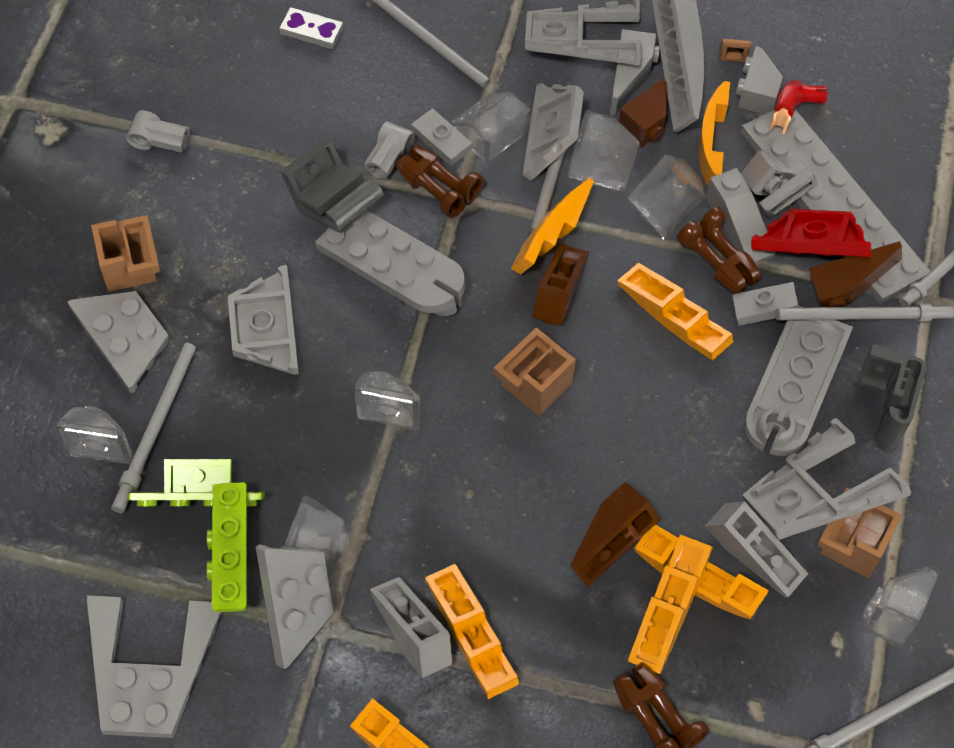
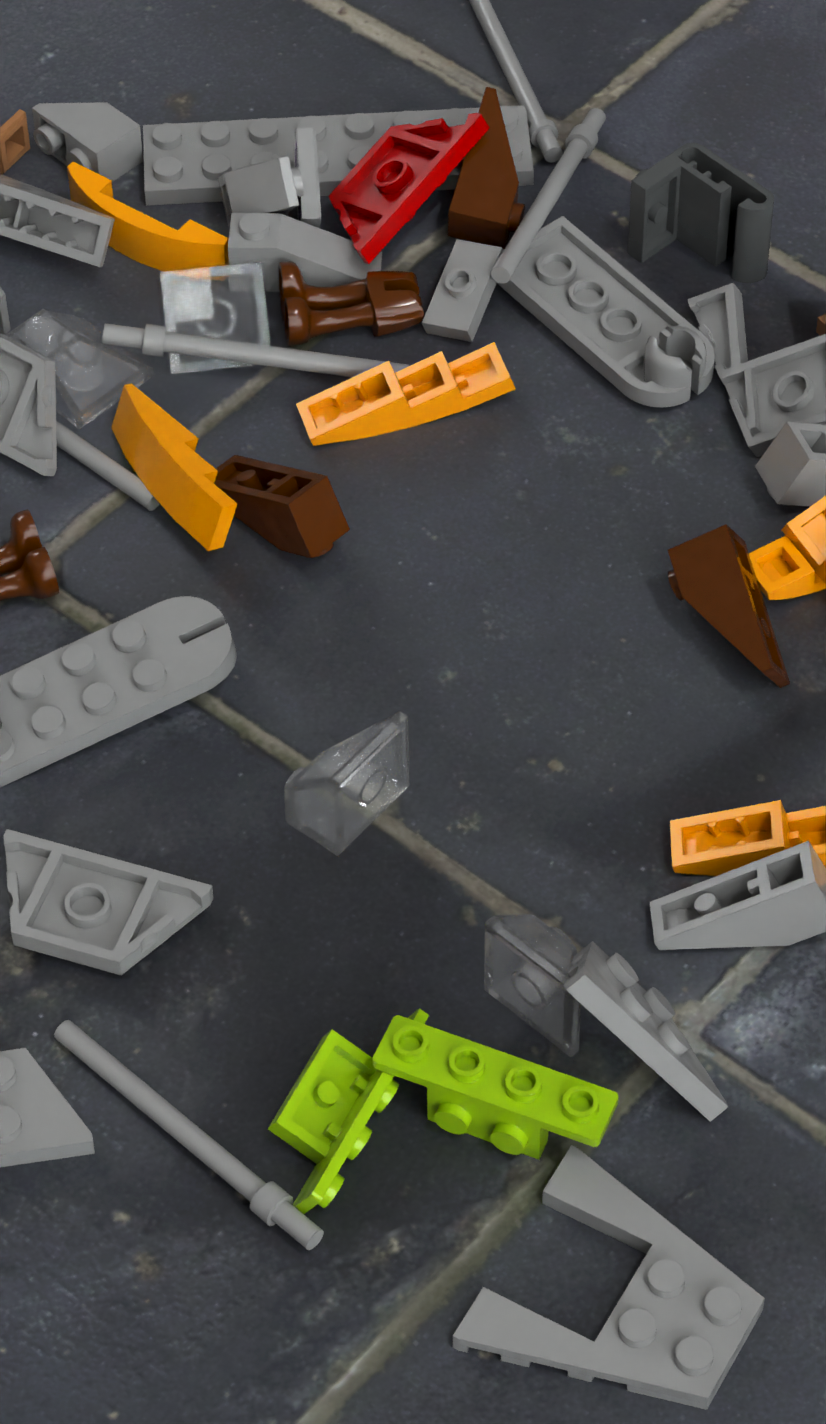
camera: 60 degrees left, 10 degrees down
clear slope [57,406,134,464] -> none
medium nougat plate [493,327,576,416] -> none
reddish brown slope [618,78,667,148] -> none
red arm [769,80,828,134] -> none
none -> light grey bar [102,323,409,377]

